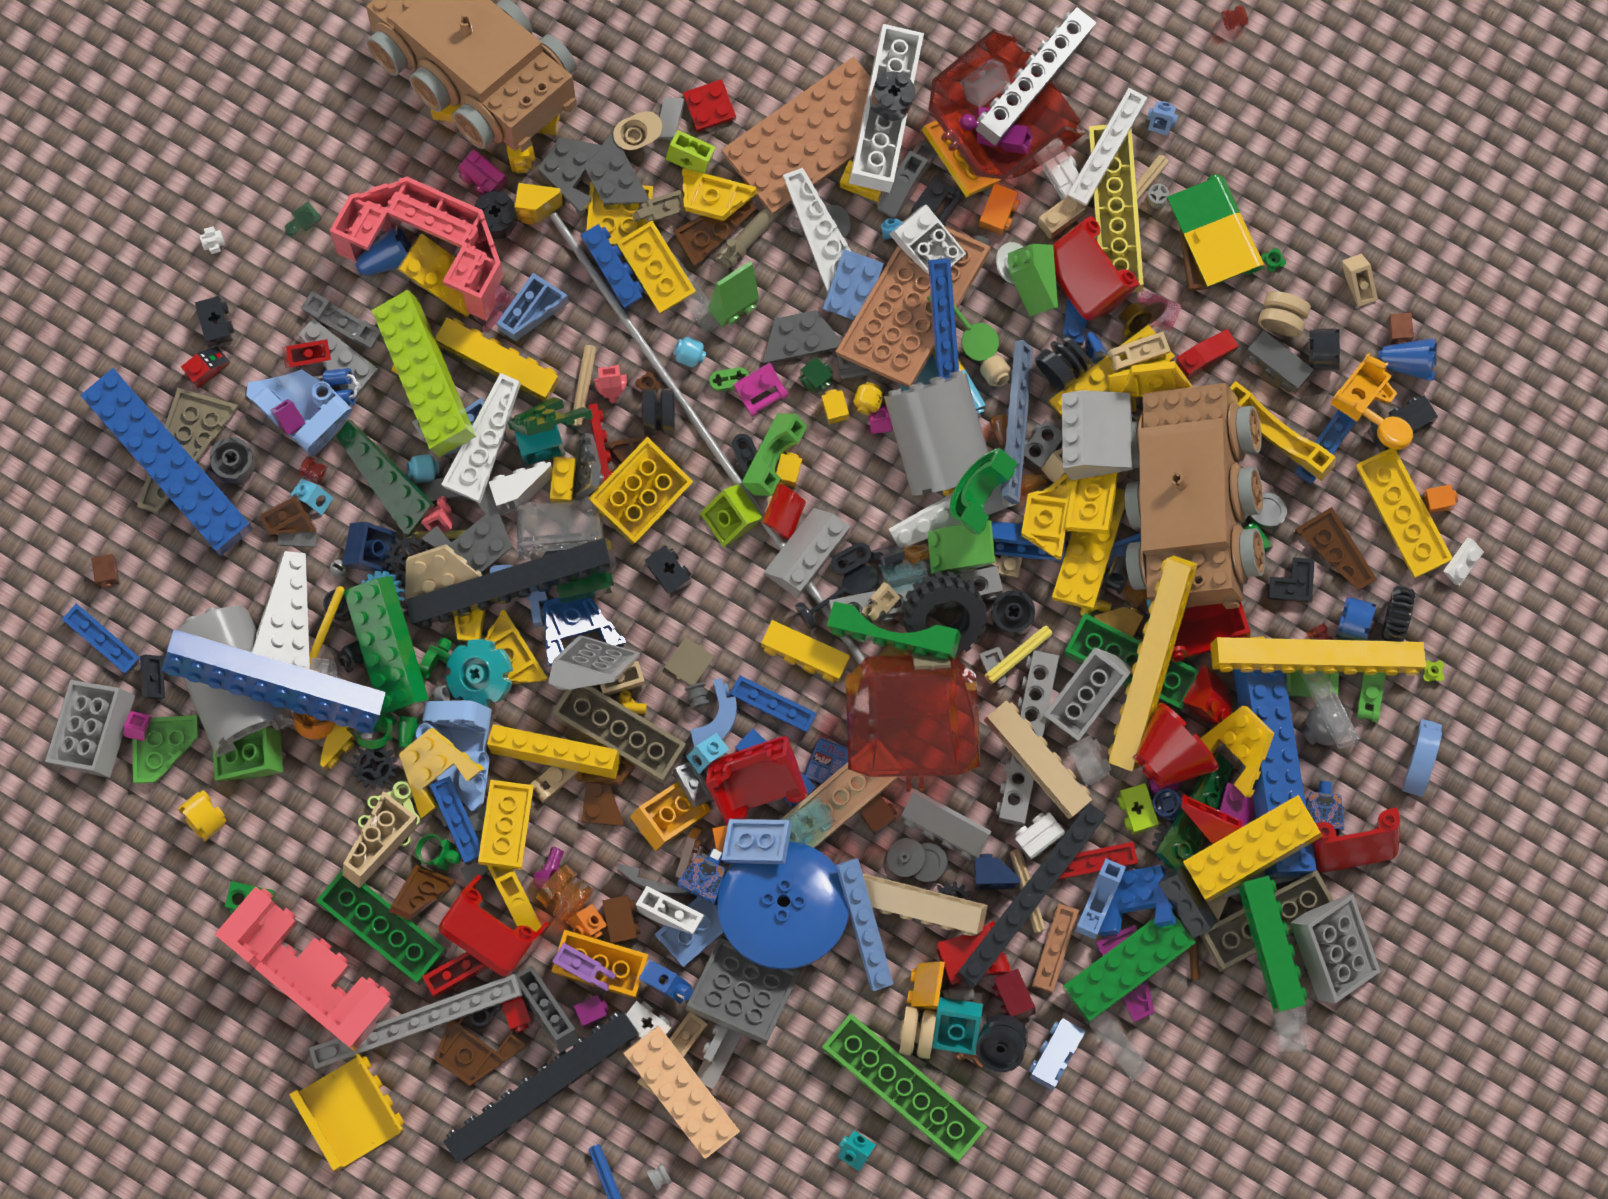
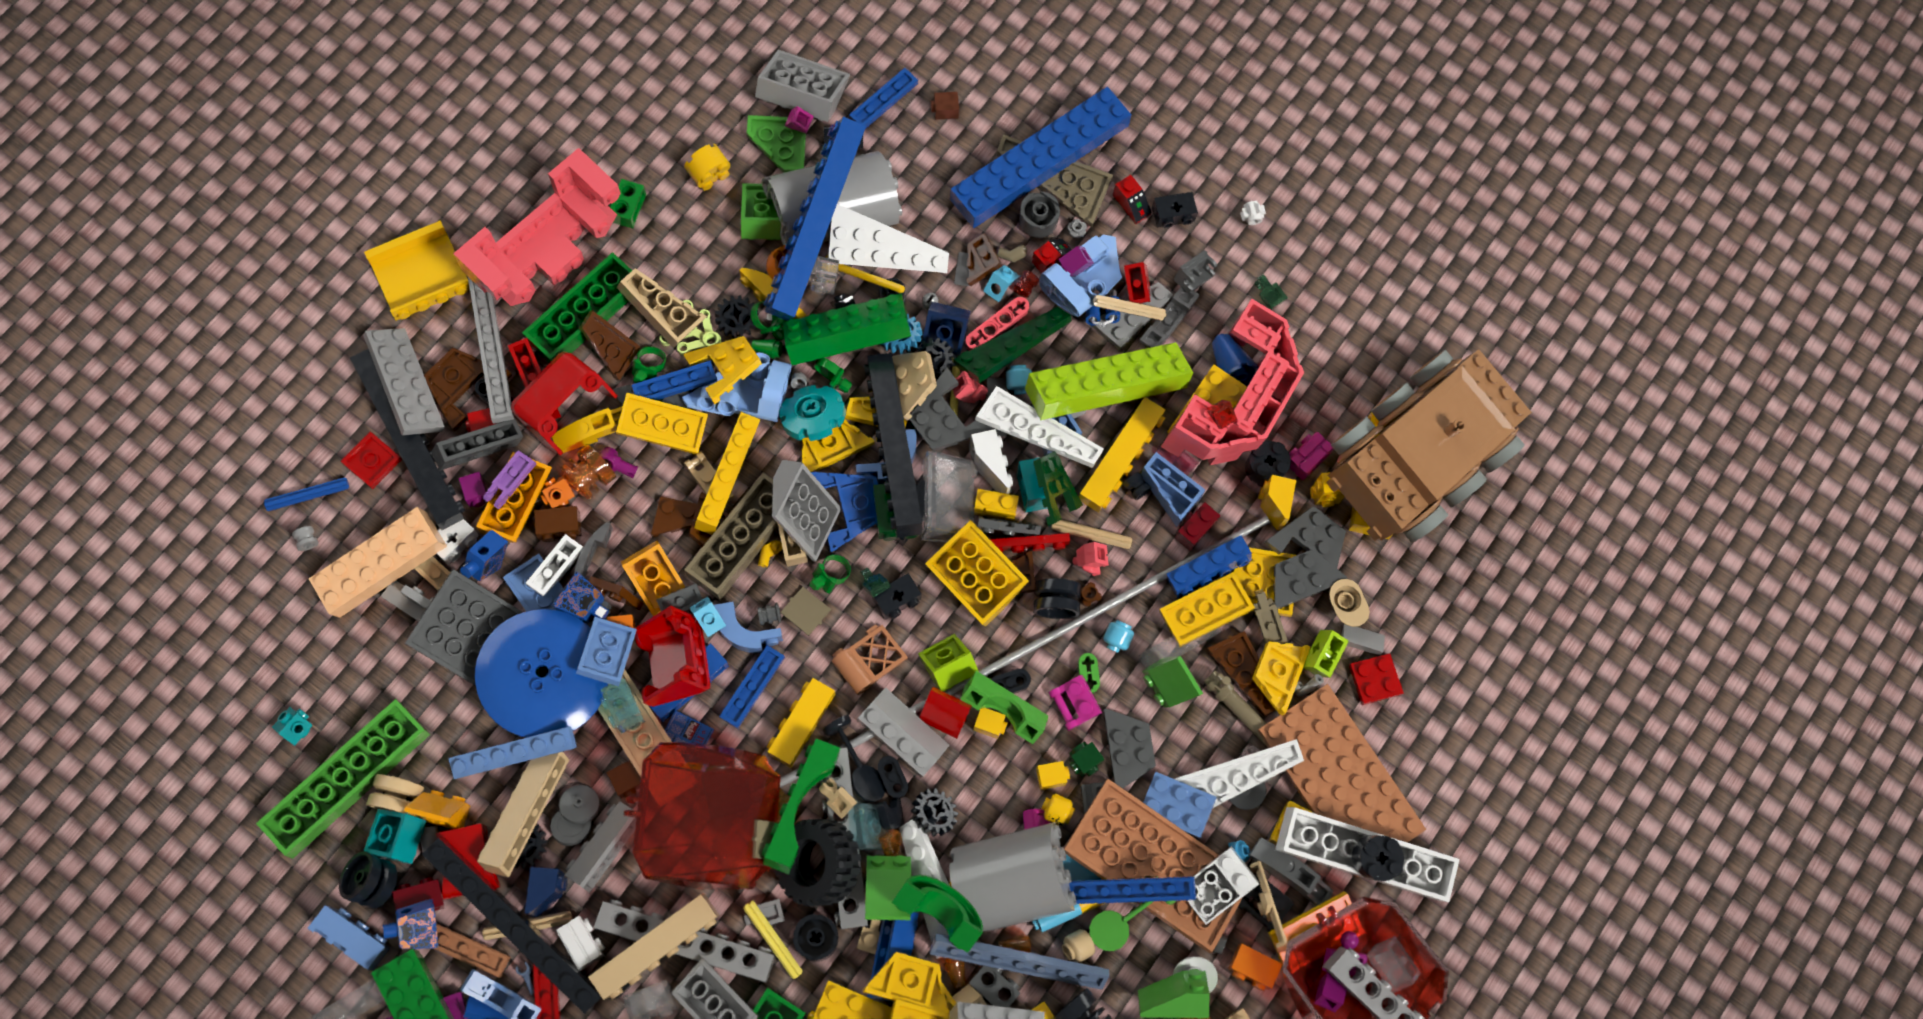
camera: 85 degrees right, 5 degrees down
none -> red plate [340,431,402,490]
none -> light grey plate [363,328,444,435]
none -> torso [383,899,438,949]
none -> sand blue hand [516,962,535,995]
none -> green piece [809,554,851,594]
none -> nougat piece [831,624,908,695]
none -> clear green plate [860,568,891,598]
none -> black gear [911,788,958,837]
none -> coral beam [965,297,1029,351]
none -> dark tan arm [997,245,1027,263]
none -> red slope [1032,238,1072,273]
none -> light grey plate [1068,219,1087,238]
none -> tan axle [1092,294,1166,320]
none -> black wheel [1123,472,1151,501]
none -> dark grey hinge [1173,250,1217,294]
none -> dark red brick [1175,502,1221,551]
none -> clear red slope [1206,400,1238,430]
none -> tan plate [1250,861,1289,953]
none -> light grey arm [1294,674,1324,696]

